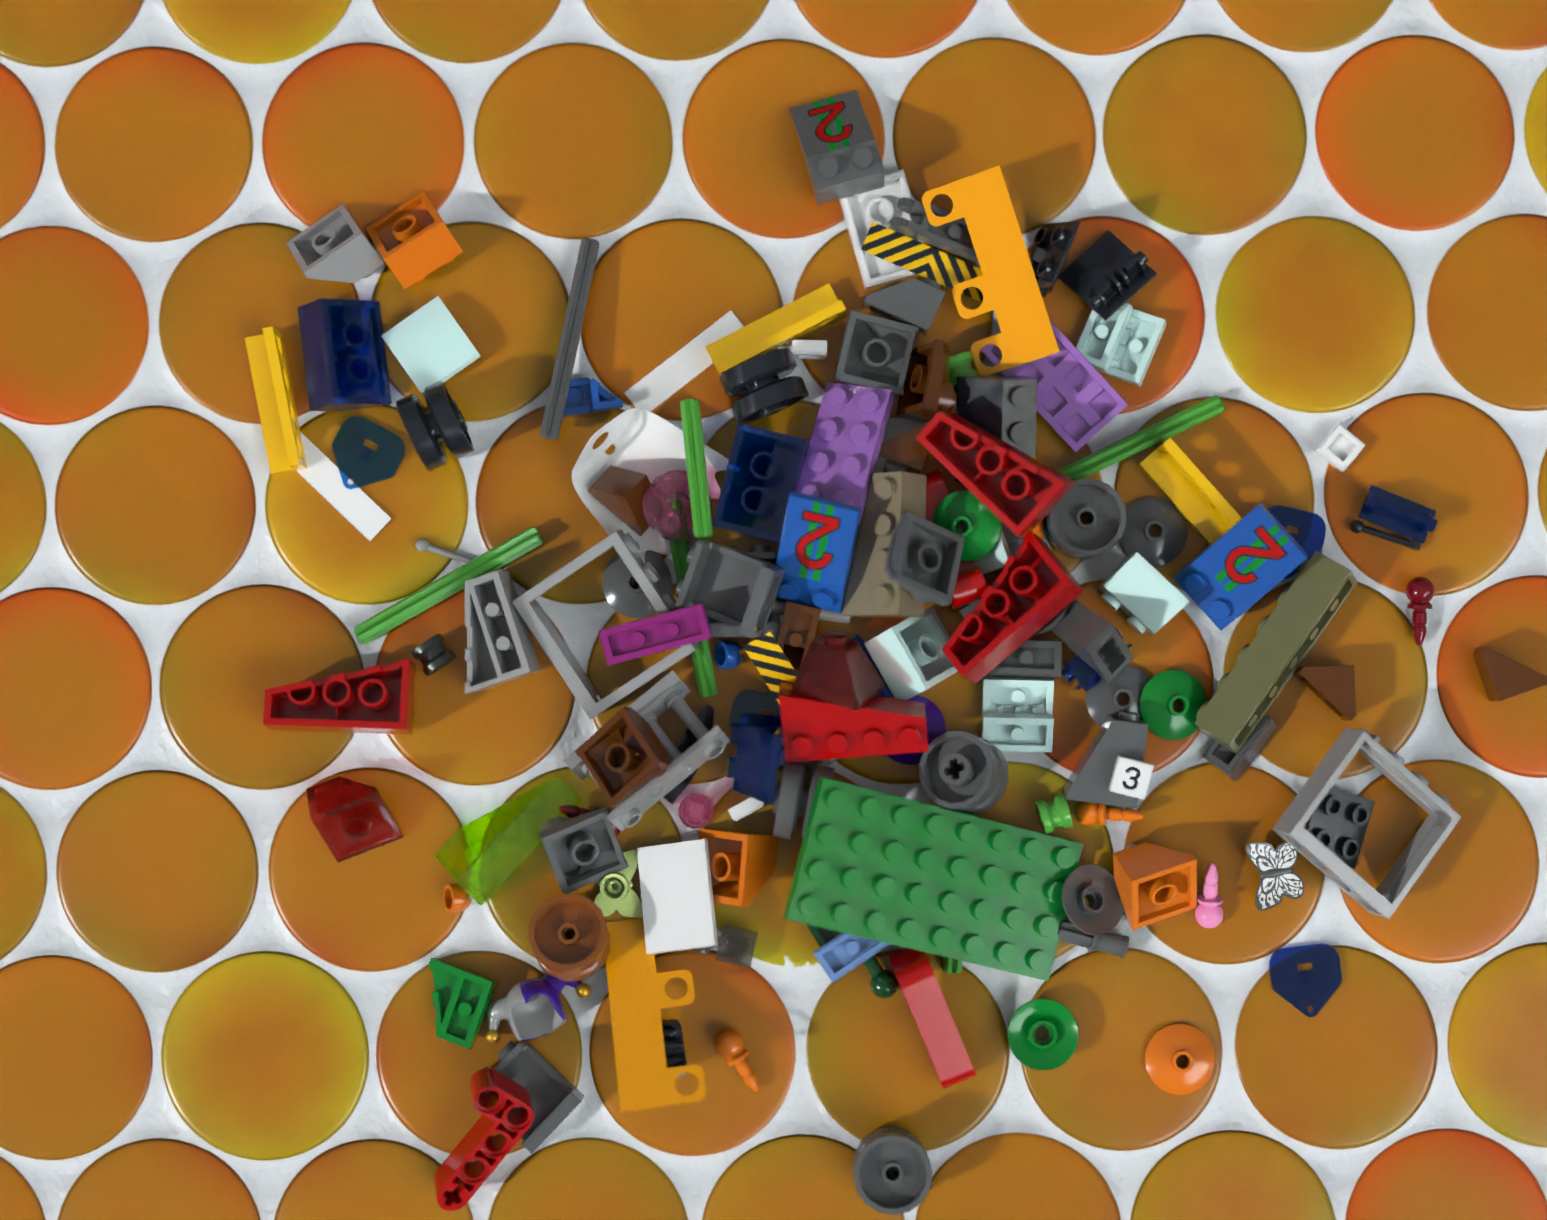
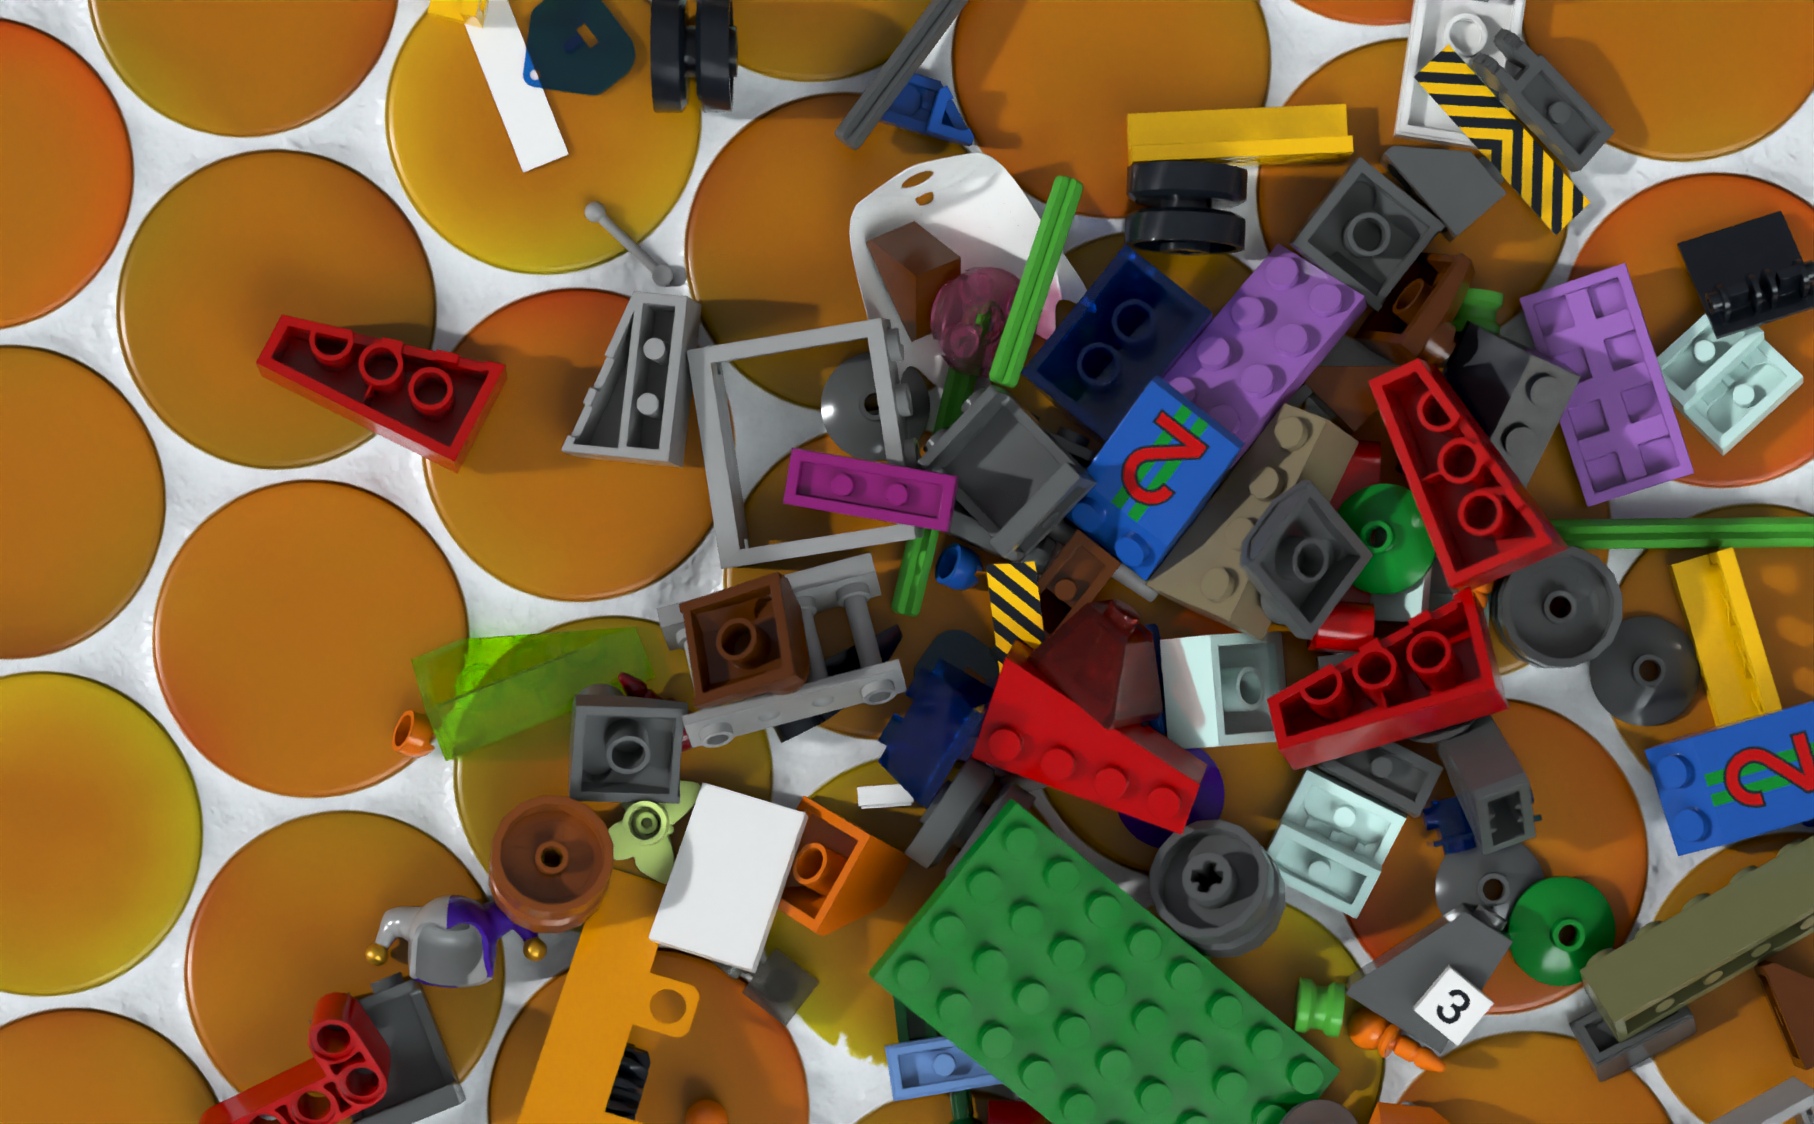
camera: 25 degrees right, 0 degrees up
clear red slope [306,776,403,862] -> none
bright green axle [354,526,543,644] -> none
pearl dark grey wheel [411,633,456,676] -> none
green wing [429,958,496,1049] -> none
white sticker [625,310,744,412] -> none
clear pink wheel [678,793,714,829] -> none
white tile [792,340,827,360] -> none
light orange piece [922,165,1060,376] -> none
black hinge [1030,221,1080,297] -> none
light aqua slope [1098,552,1190,635] -> none

